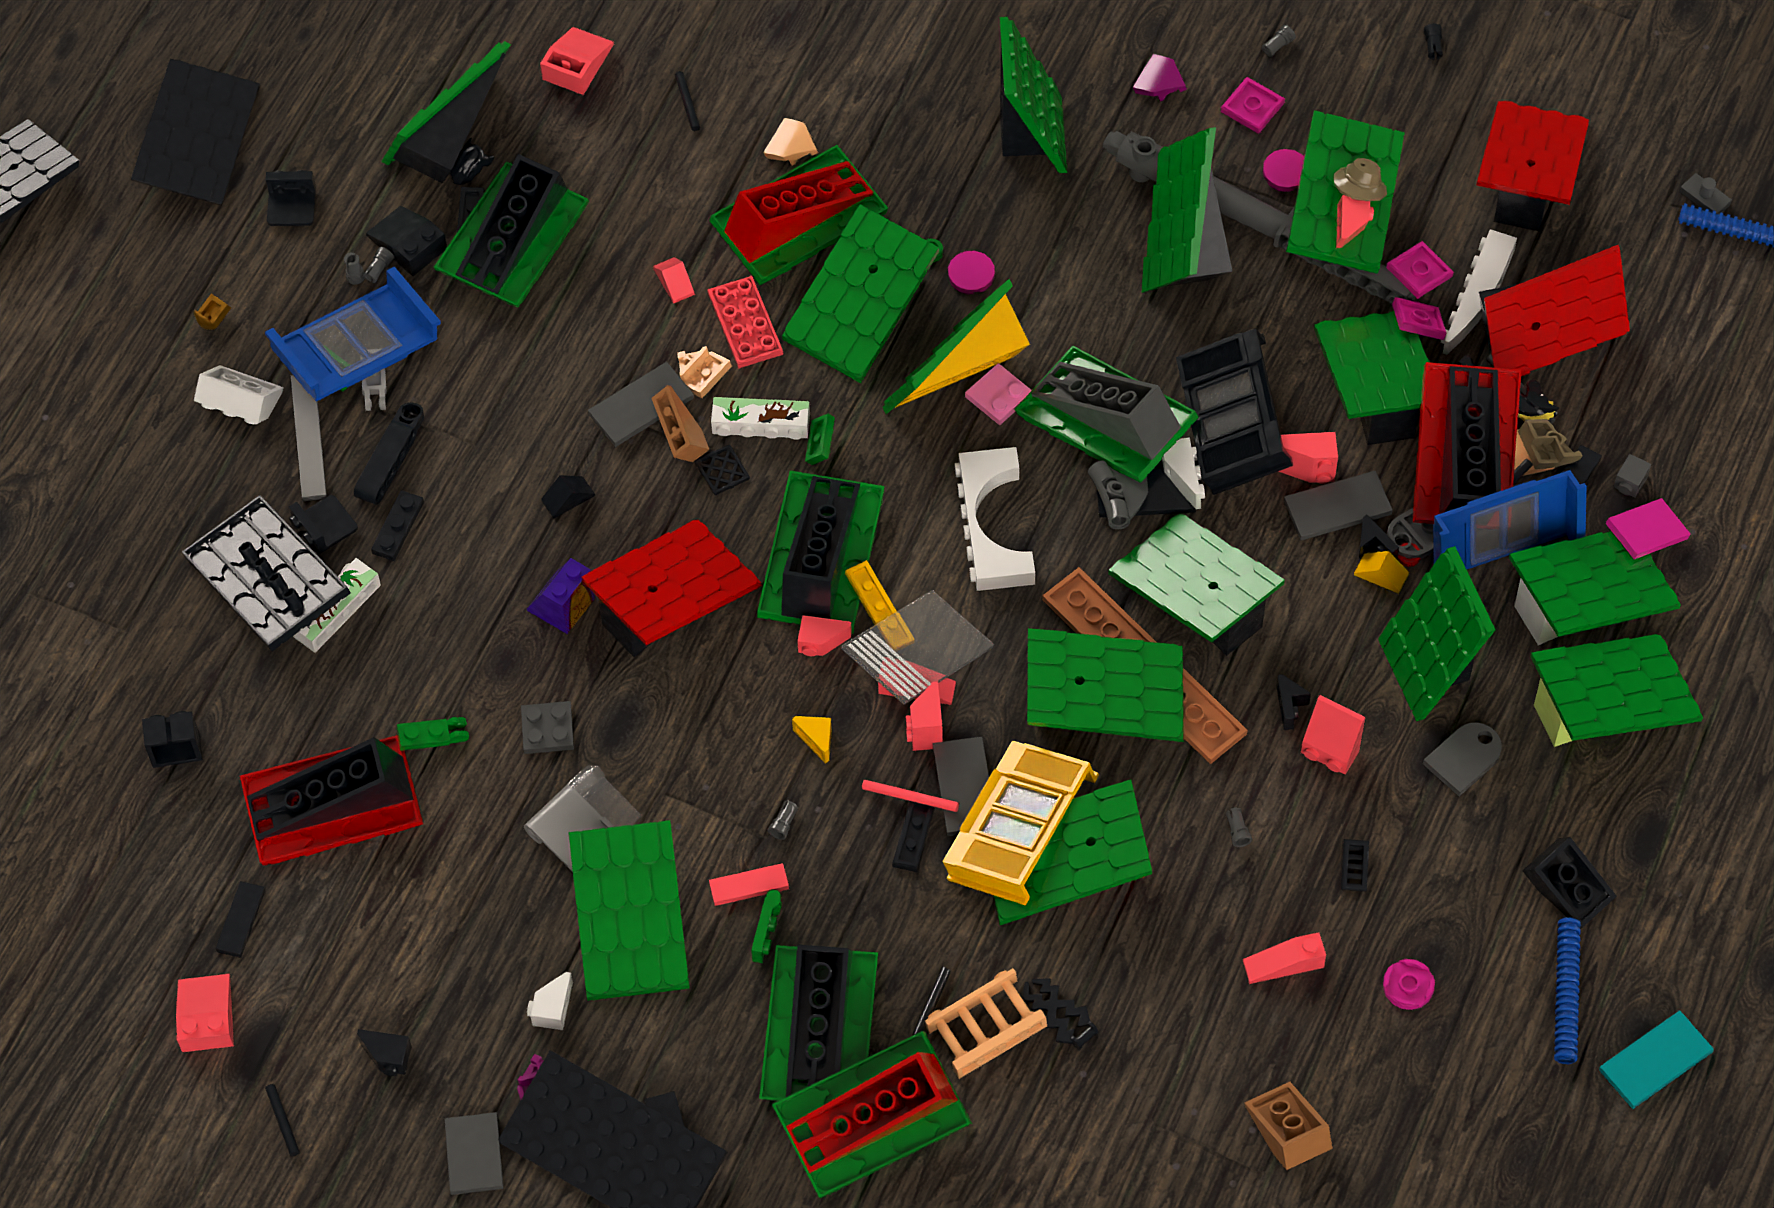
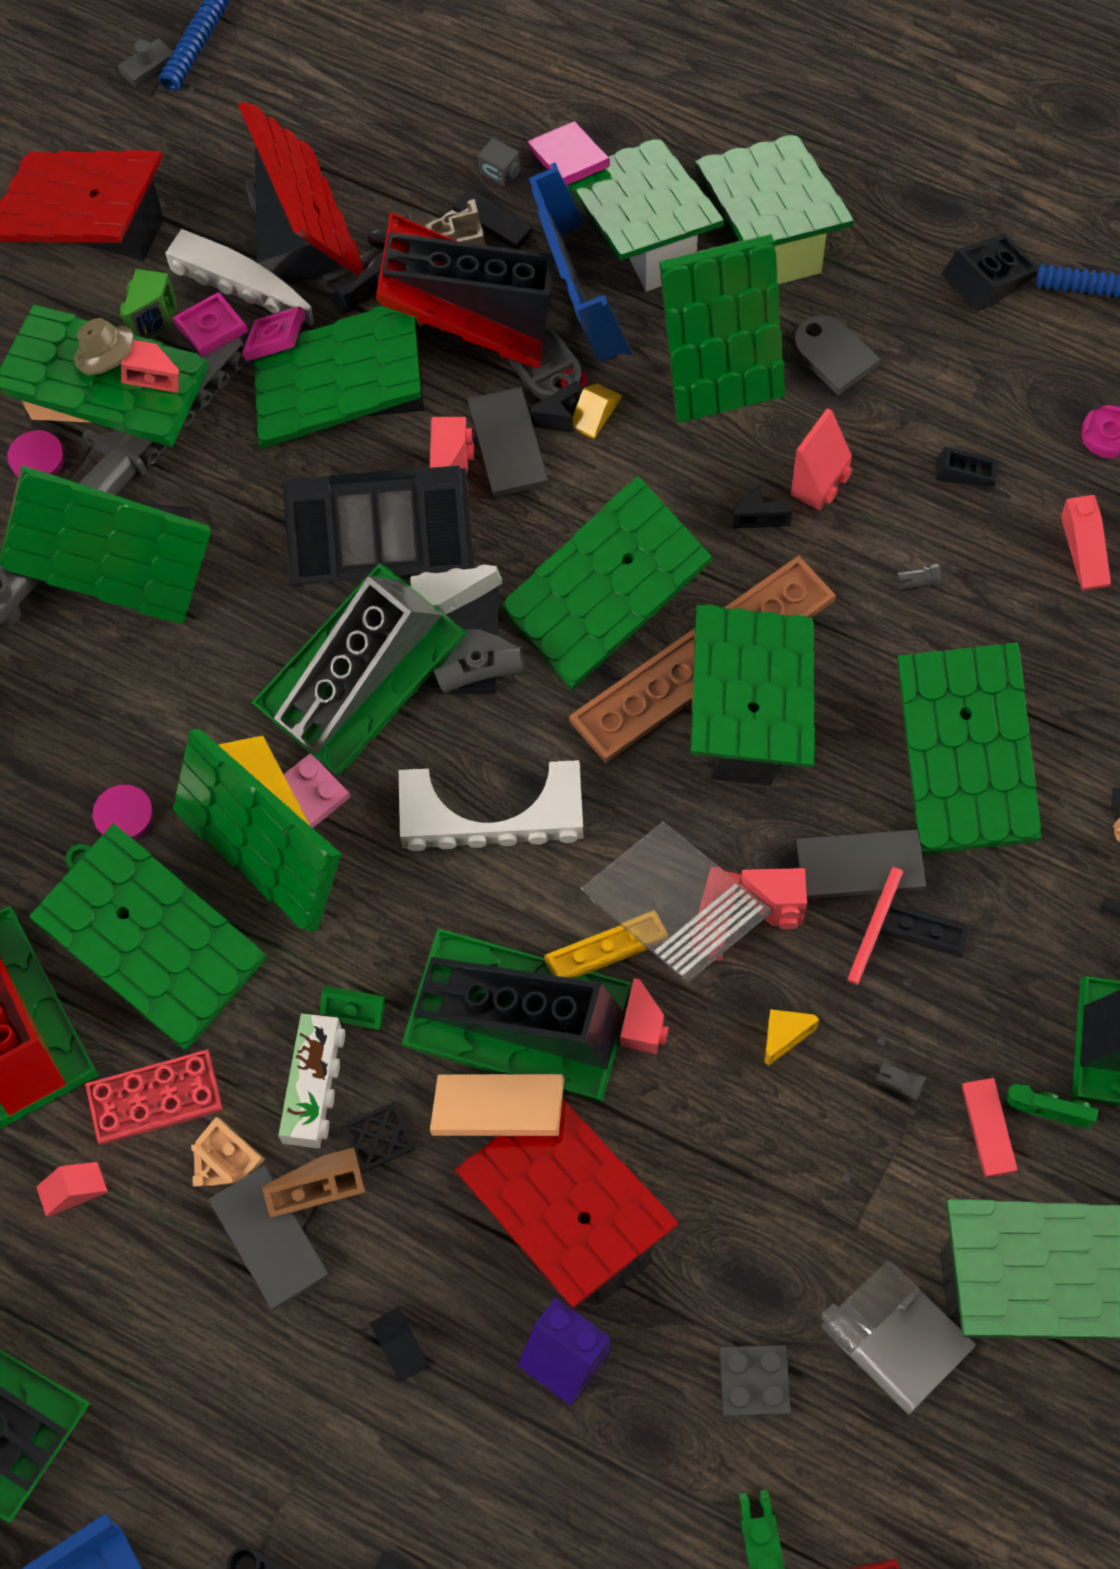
camera: 85 degrees left, 5 degrees up
yellow piece [943,741,1099,905] -> none
none -> bright green slope [120,269,177,339]
none -> light nougat tile [430,1074,564,1136]

